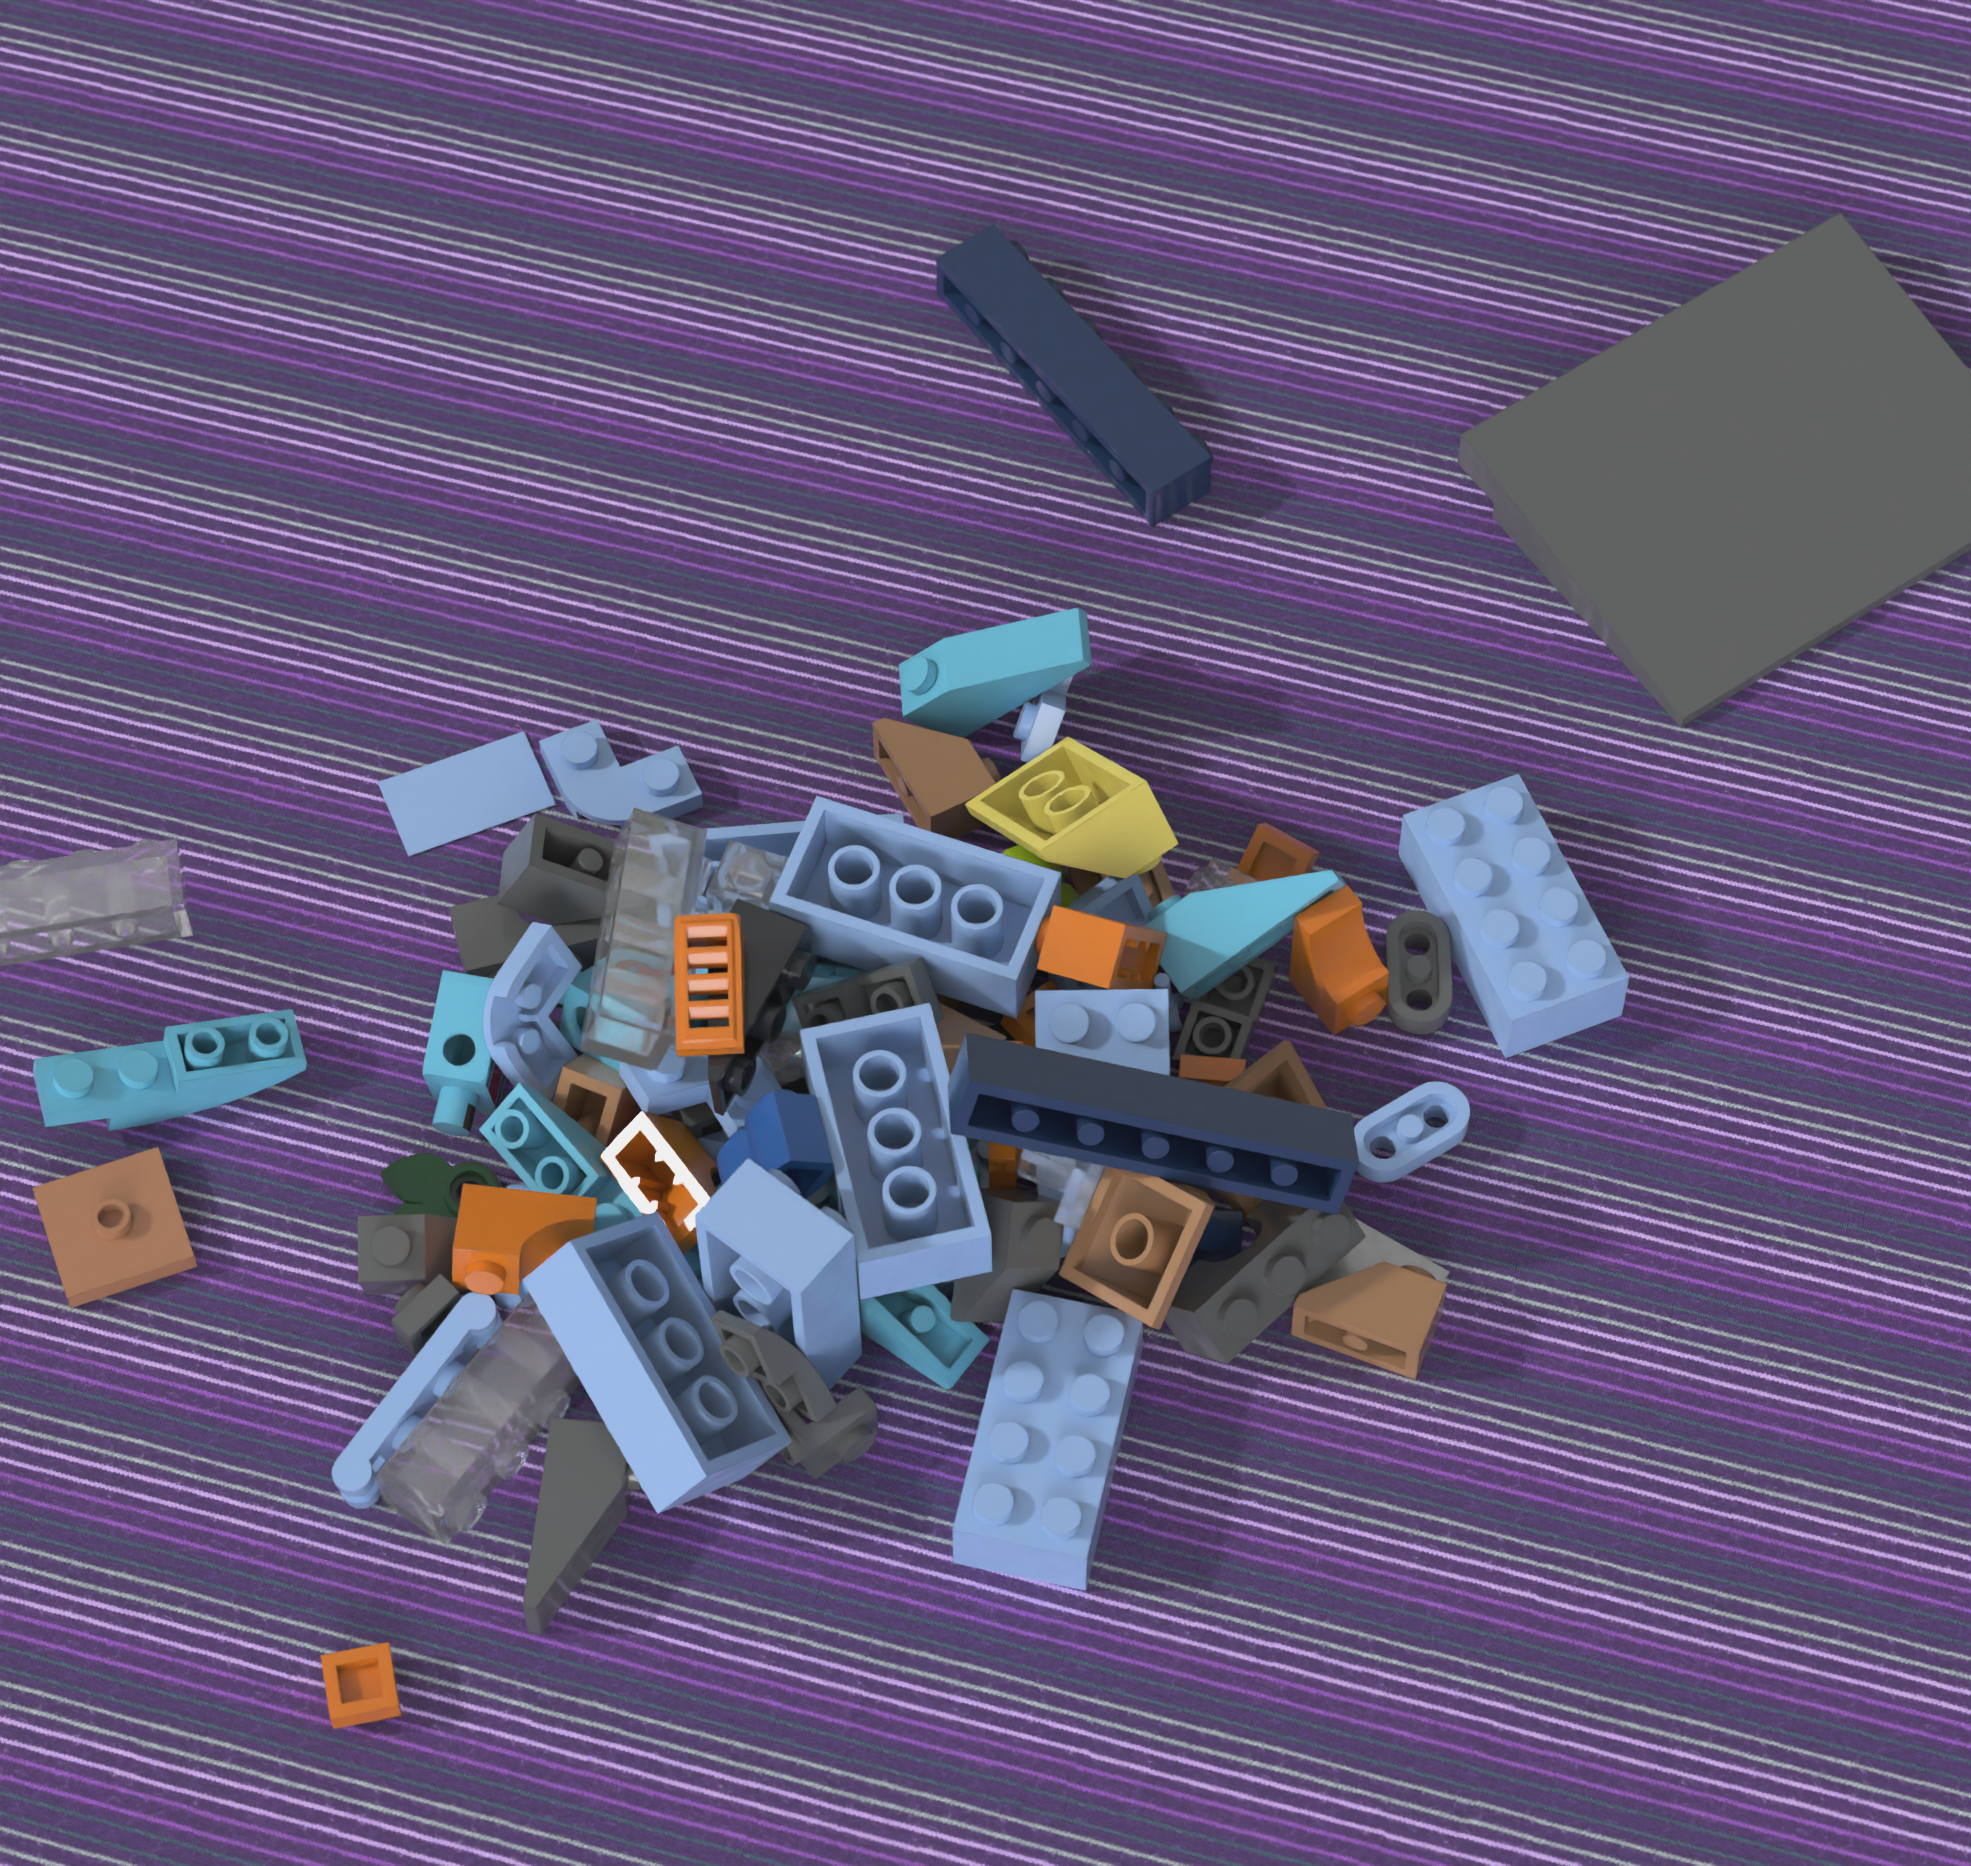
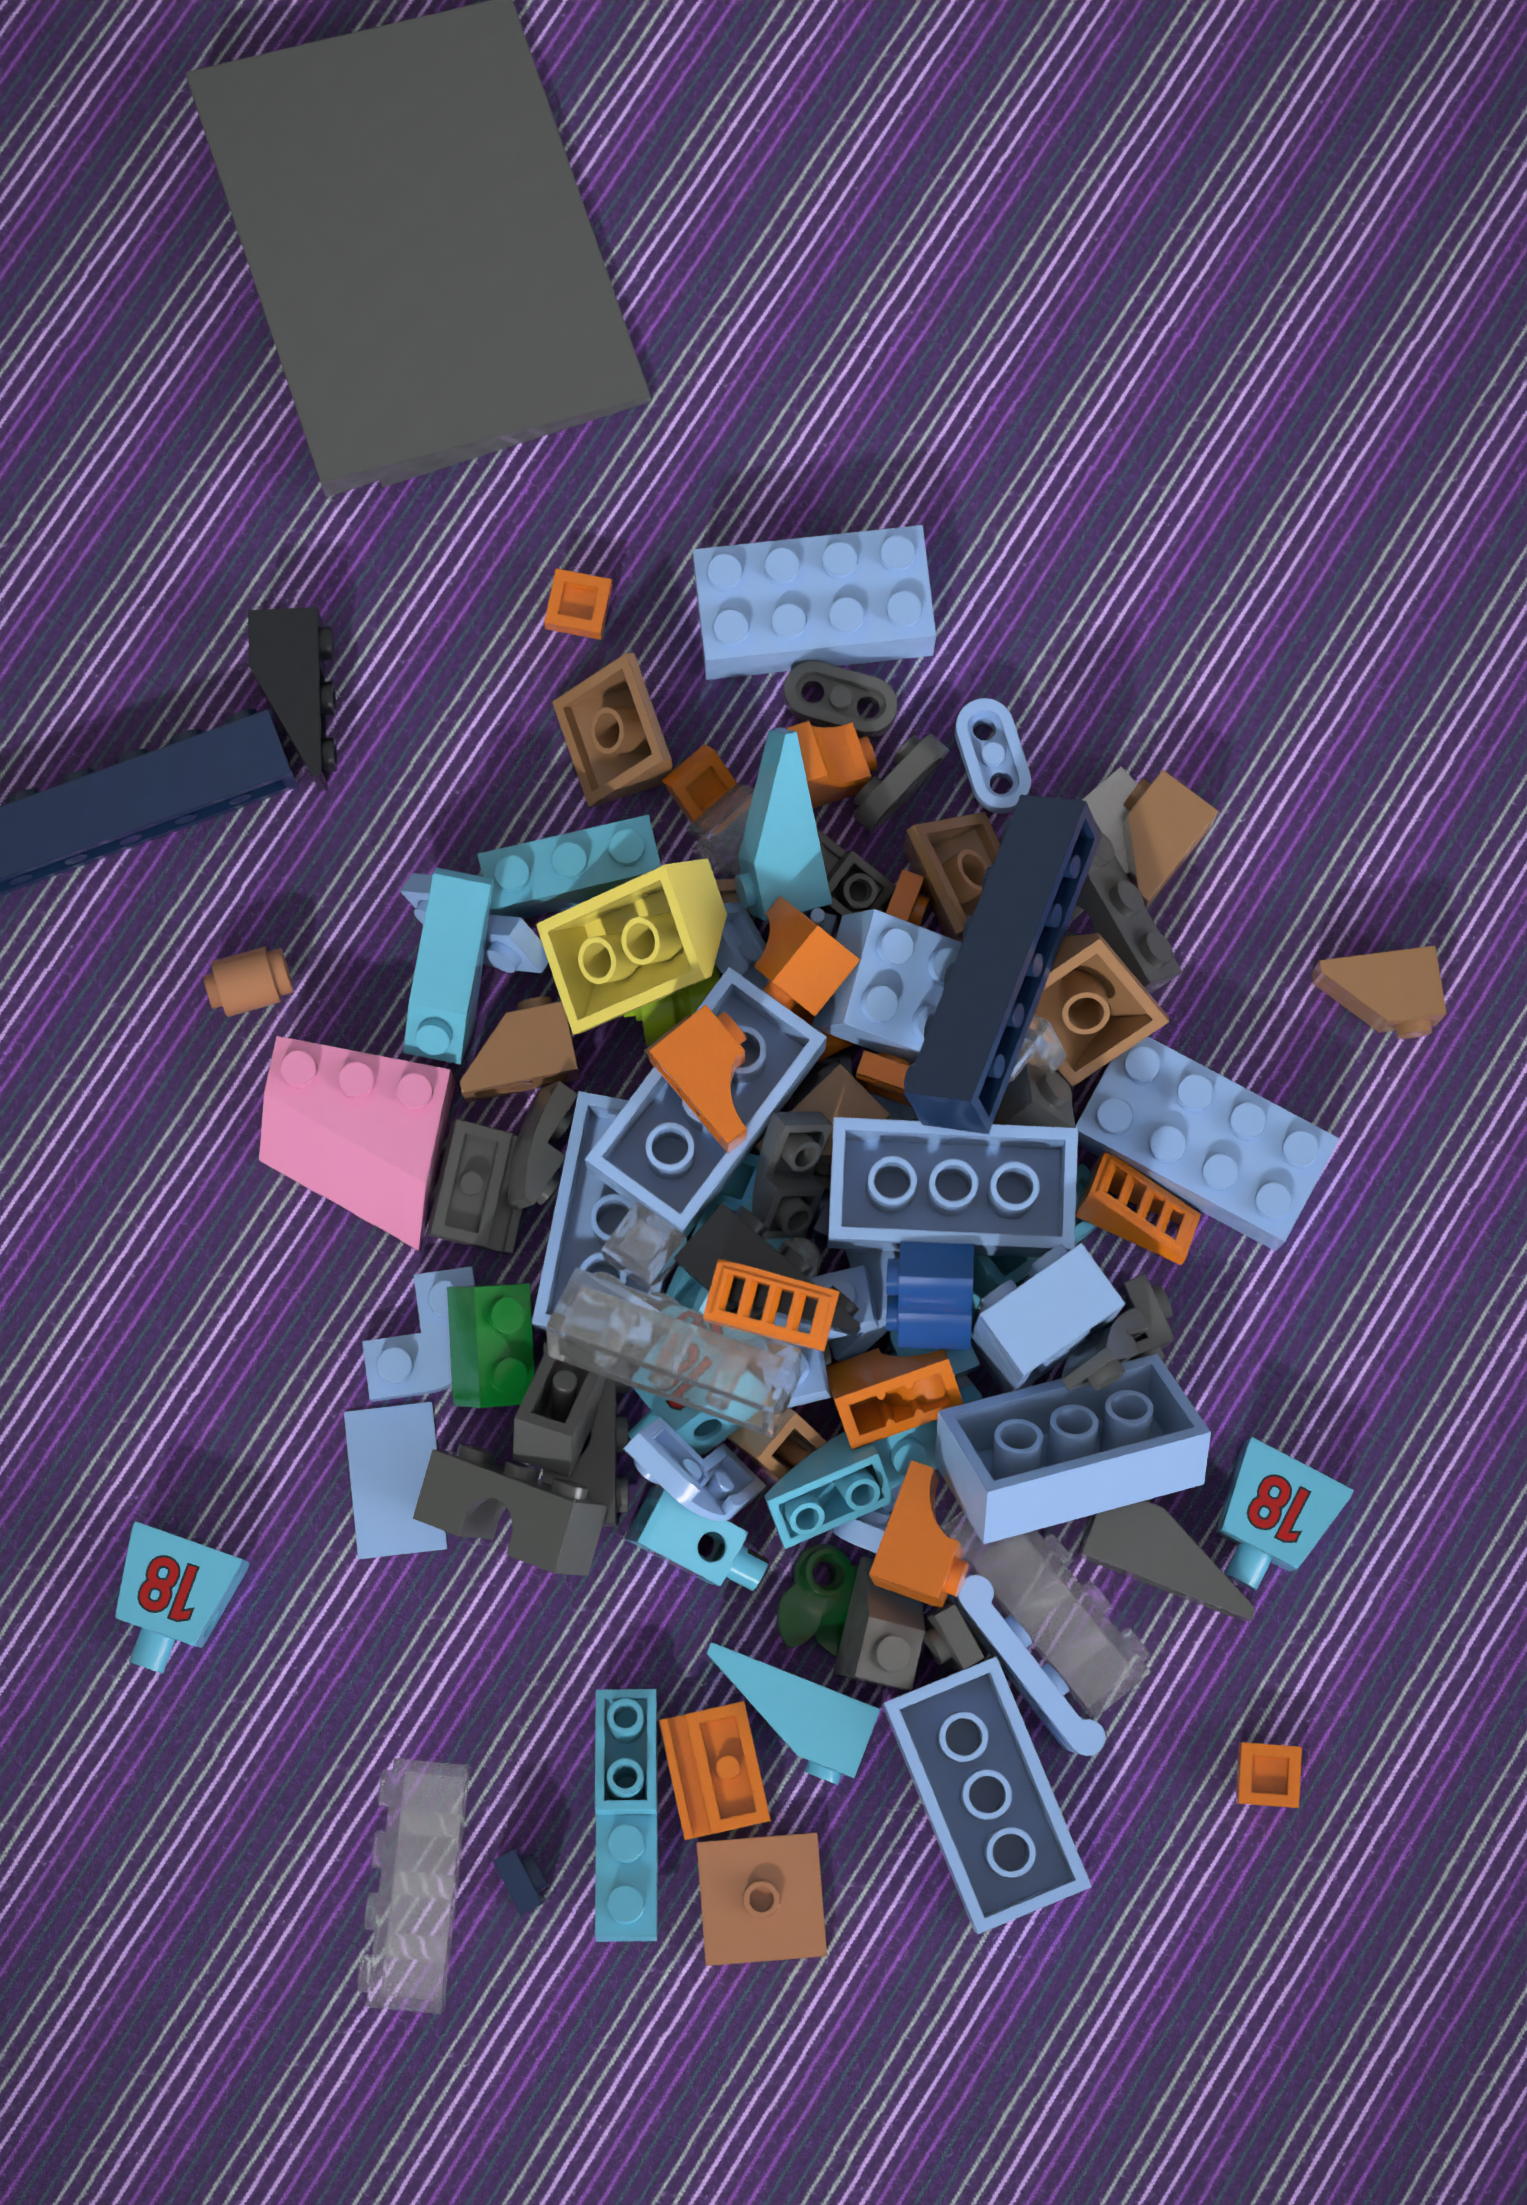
camera: 75 degrees left, 20 degrees up
none -> medium azure torso [116,1521,250,1673]
none -> nougat brick [203,946,294,1017]
none -> black slope [248,607,337,790]
none -> bright pink wedge [259,1036,456,1252]
none -> dark grey arch [413,1443,608,1576]
none -> dark grey plate [426,1119,523,1255]
none -> green brick [447,1283,534,1408]
none -> medium azure brick [477,815,661,919]
none -> dark blue plate [493,1848,549,1916]
none -> dark grey slope [507,1081,578,1210]
none -> orange plate [544,568,613,640]
none -> medium nougat slope [552,653,673,807]
none -> orange arch [649,1004,747,1154]
none -> orange plate [659,1701,771,1840]
none -> medium azure slope [707,1642,881,1785]
none -> dark grey plate [853,734,949,834]
none -> light blue brick [882,1656,1092,1934]
none -> orange slope [1075,1151,1201,1265]
none -> medium azure torso [1216,1437,1354,1591]
none -> medium nougat slope [1311,946,1447,1039]

